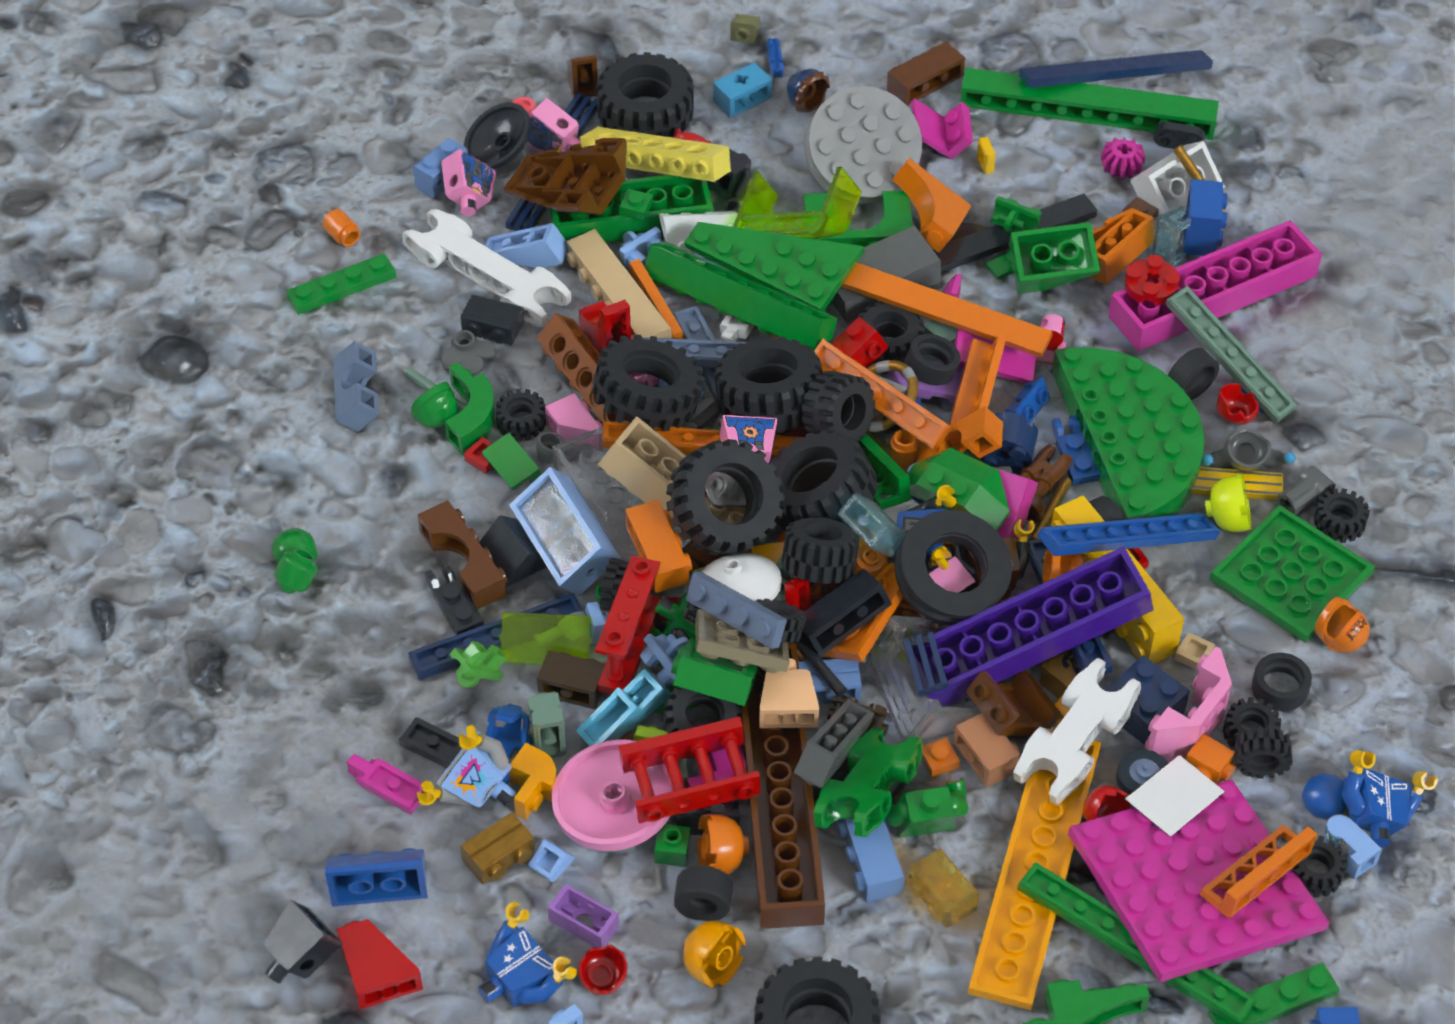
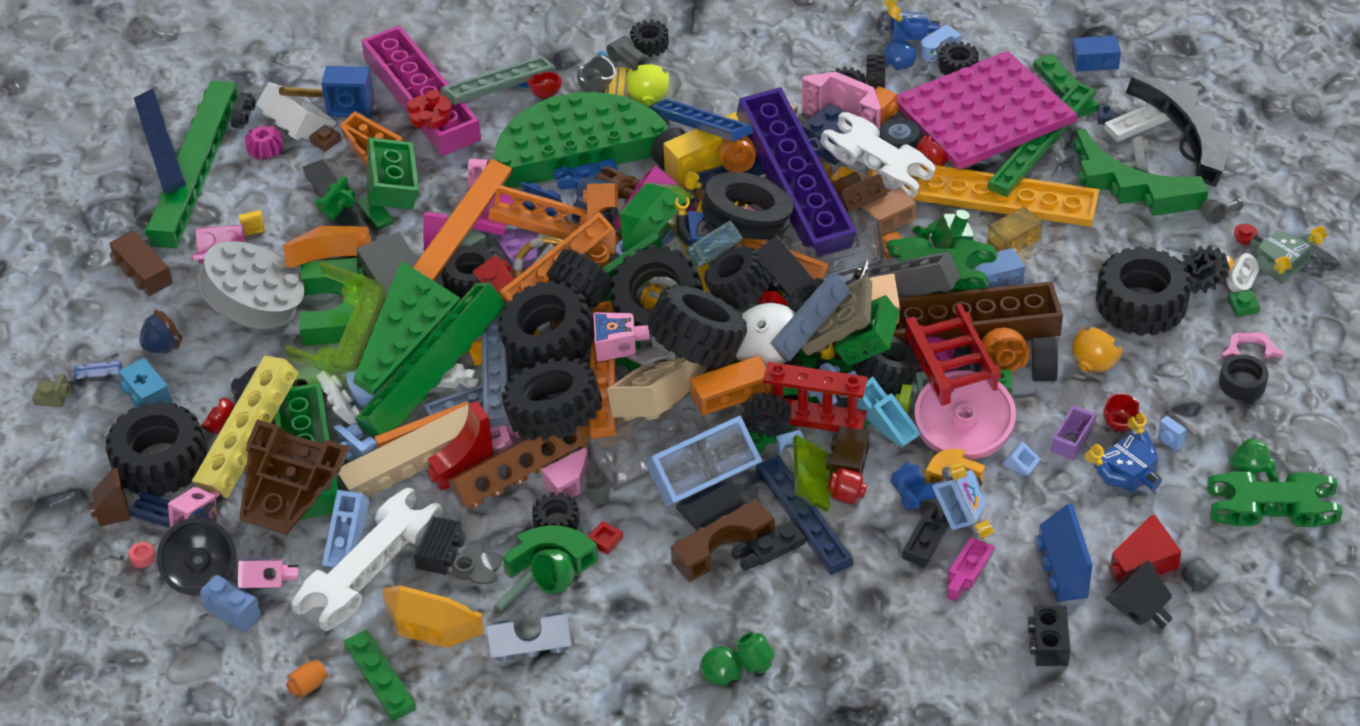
camera: 90 degrees left, 5 degrees down
bright green hips [449,641,507,688] -> none
pearl gold brick [460,812,535,885] -> none
green panel [482,433,542,490] -> none
dark blue tile [505,198,547,231] -> none
sand green brick [528,692,566,758] -> none
green plate [619,189,653,220] -> none
dark blue tile [904,631,949,696] -> none
black tyre [905,334,961,386] -> none
white sticker [1126,755,1225,837] -> none
clear light blue hinge [1151,206,1192,265] -> none
black tyre [1168,348,1219,400] -> none
orange fence [1200,824,1318,919] -> none
green plate [1210,505,1375,643] -> none
black tyre [1251,652,1312,712] -> none
orange helmet [1314,596,1370,653] -> none
none -> light orange wedge [382,586,484,648]
none -> red head [827,468,867,505]
none -> black brick [1028,606,1071,666]

